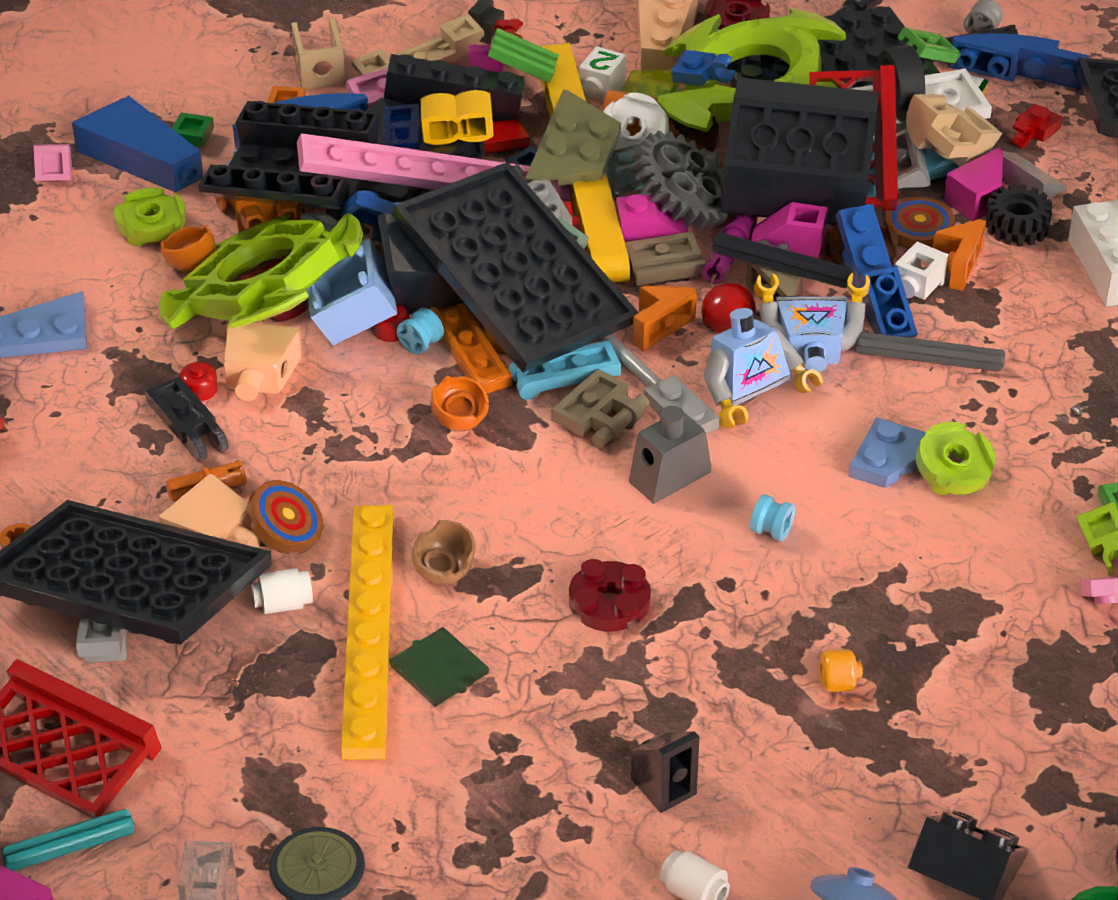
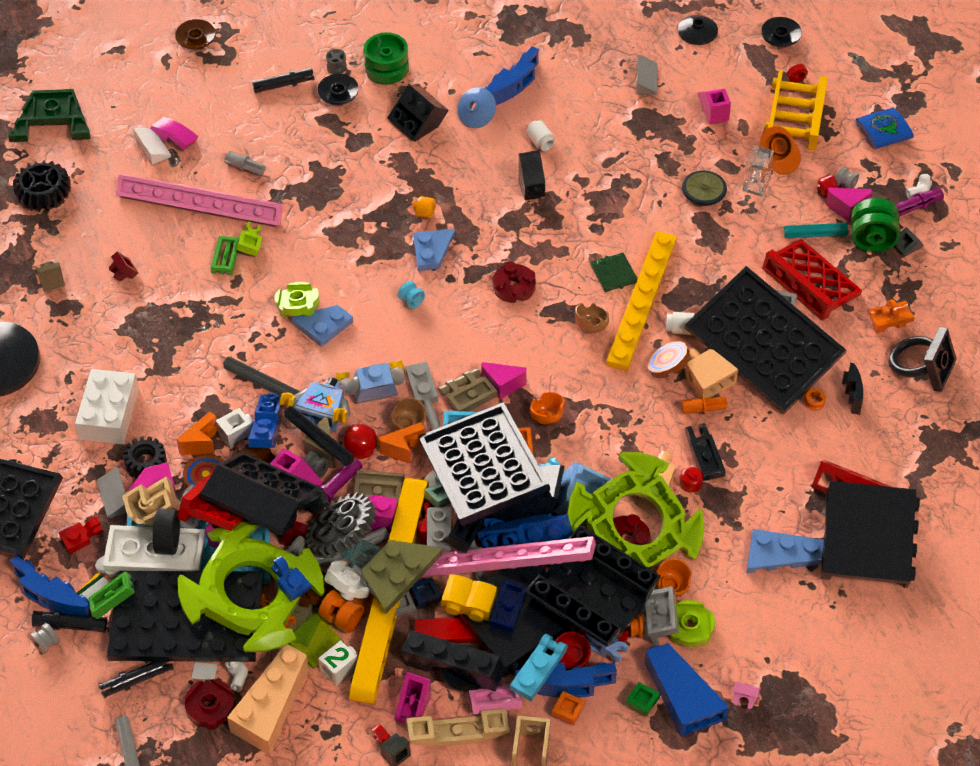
camera: 160 degrees left, 10 degrees up
bright green tile [488,28,559,83] -> none
dark grey torso [629,406,711,504] -> none
none -> medium nougat hair [390,397,427,430]
none -> medium blue wing [413,229,455,271]
none -> dark pink slope [481,362,527,399]
none -> medium azure plate [510,634,568,701]
none -> light grey bracket [642,586,679,645]

